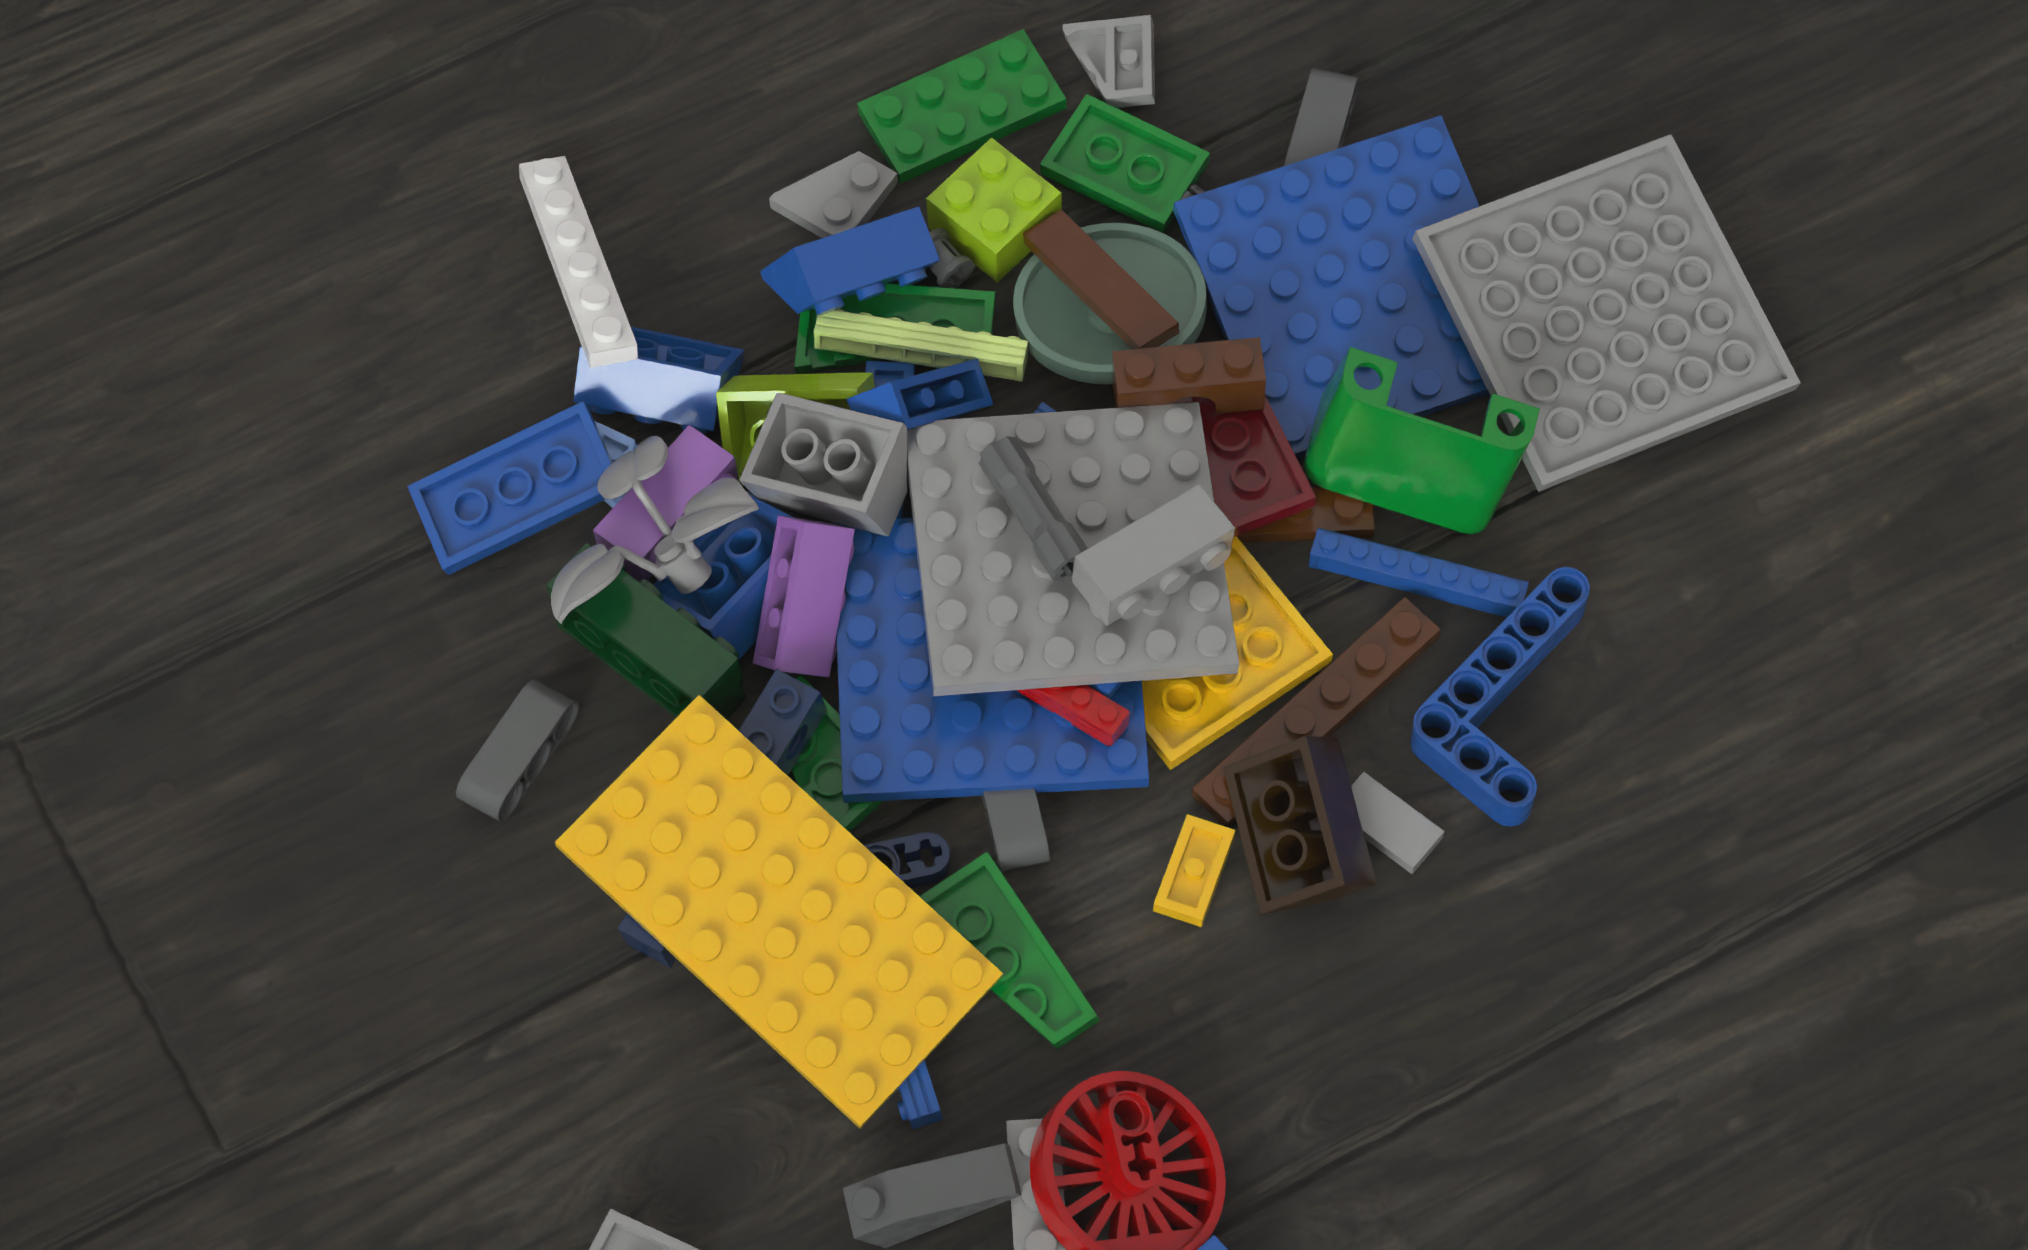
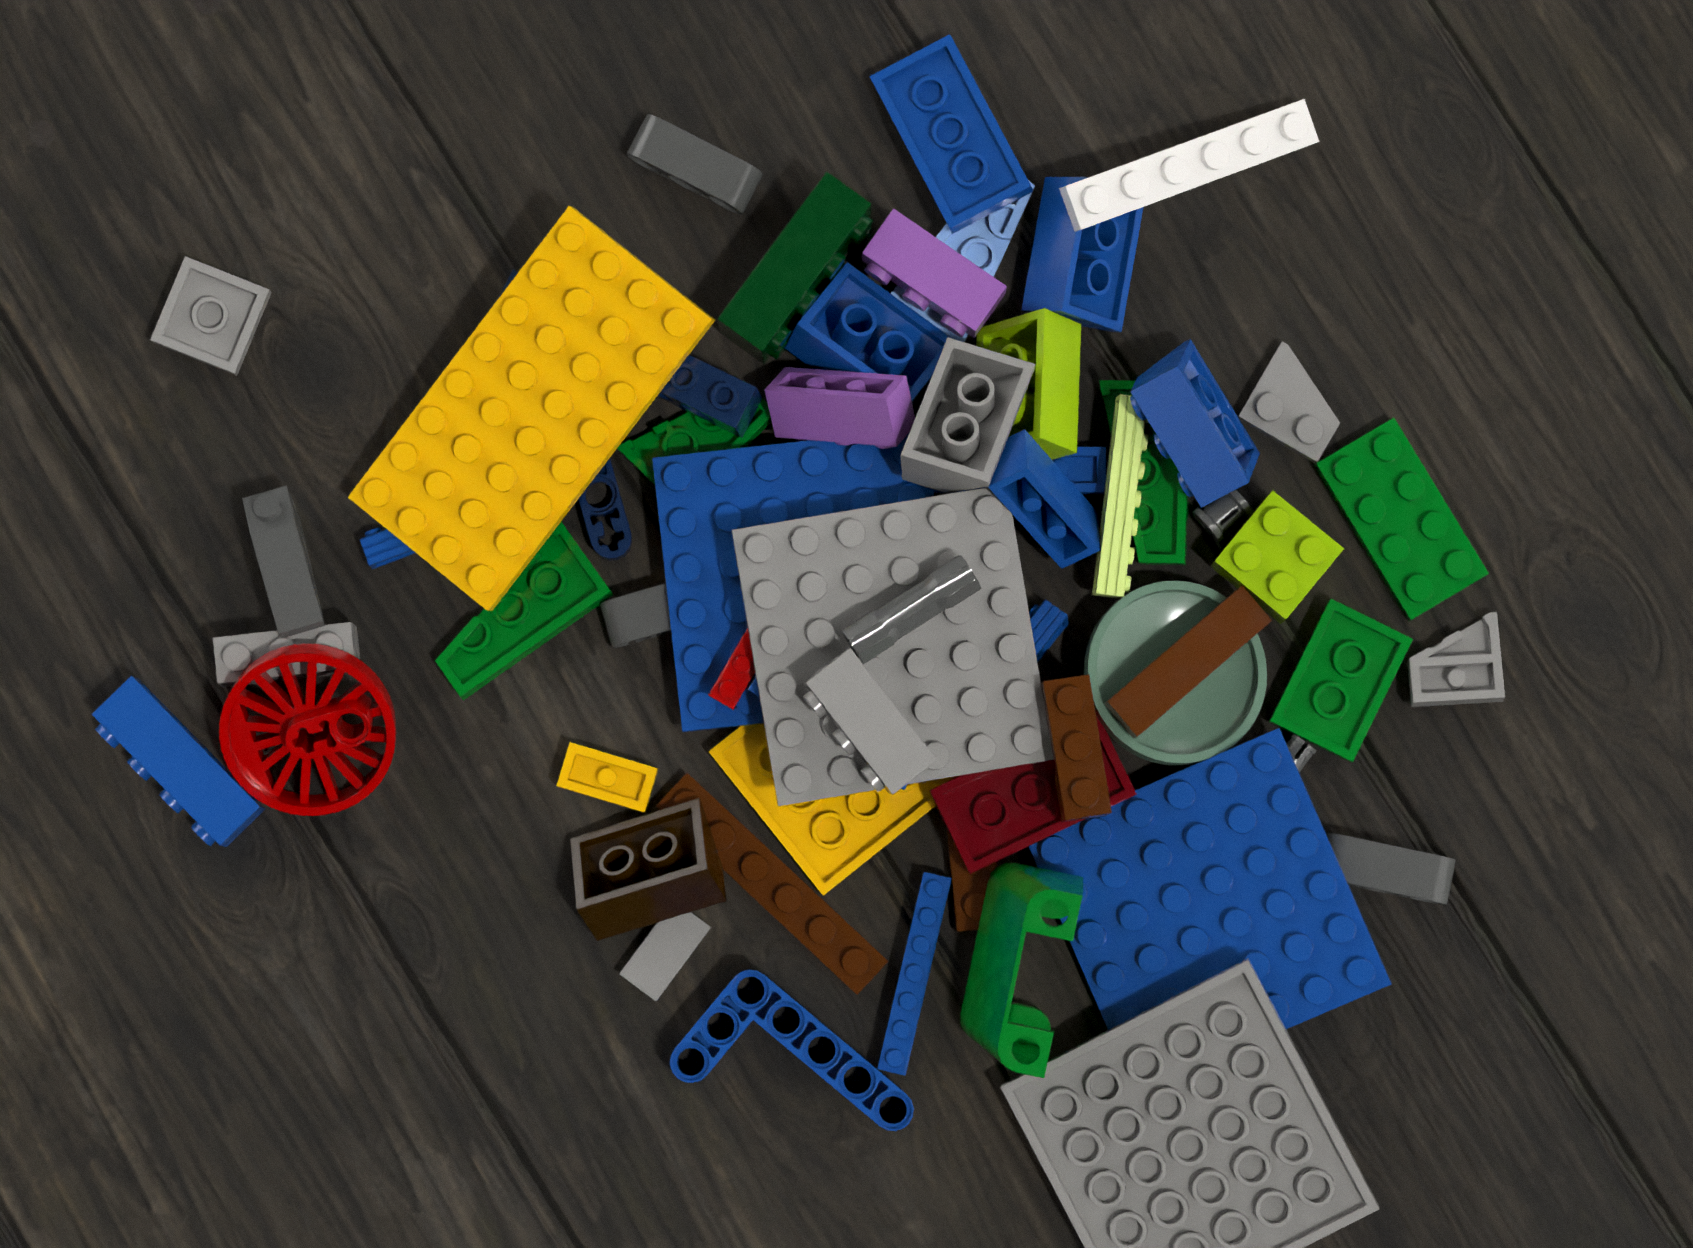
camera: 85 degrees right, 20 degrees up
light grey plant [551,436,759,624] -> none

